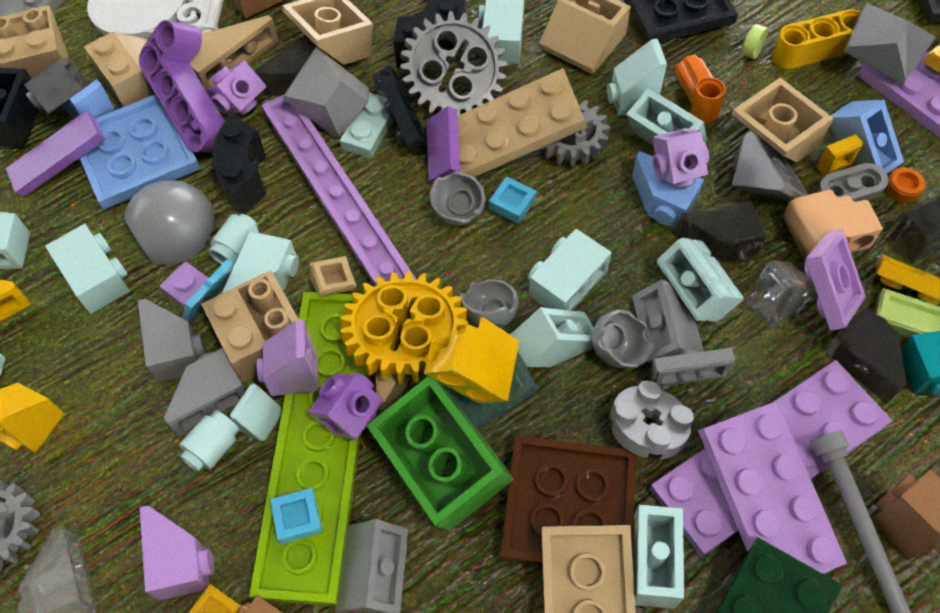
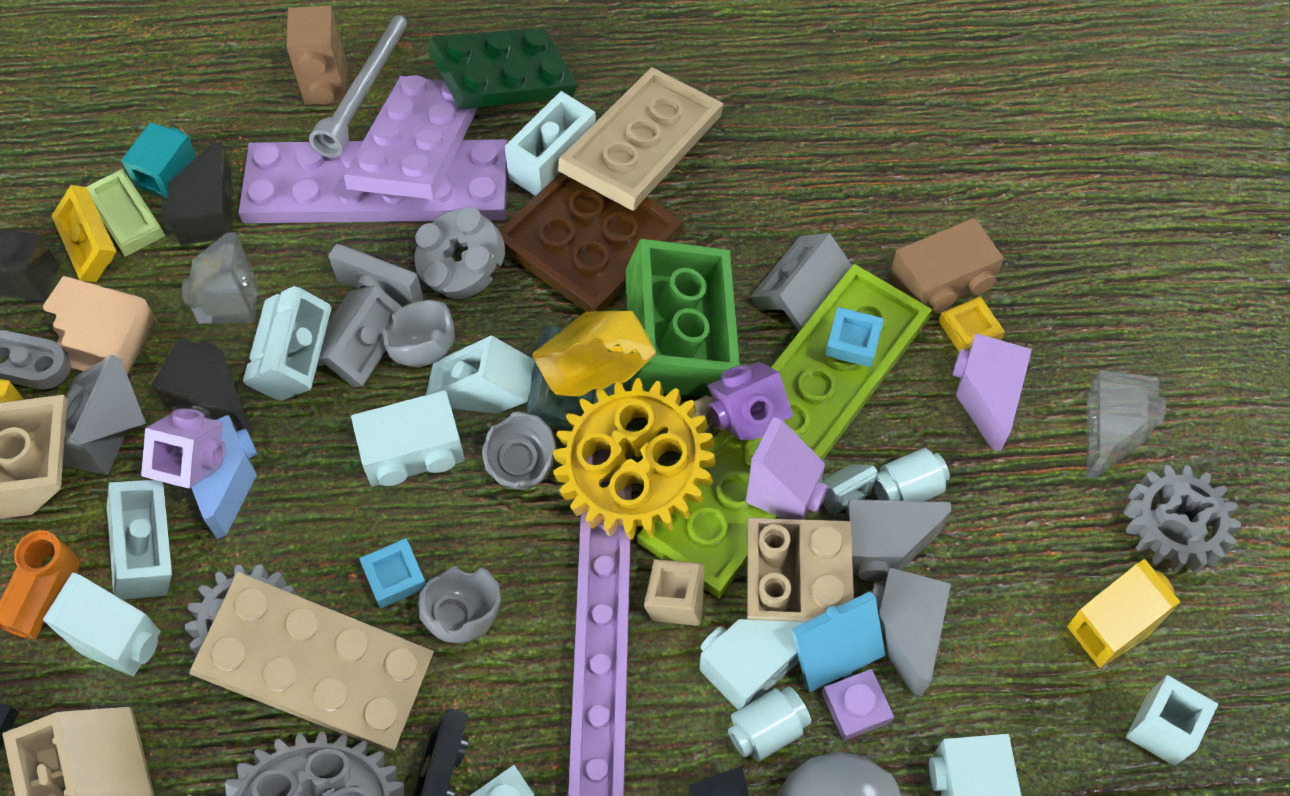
camera: 150 degrees left, 0 degrees up
medium lavender tile [426,106,460,183] -> none
lavender plate [805,228,866,330] -> none

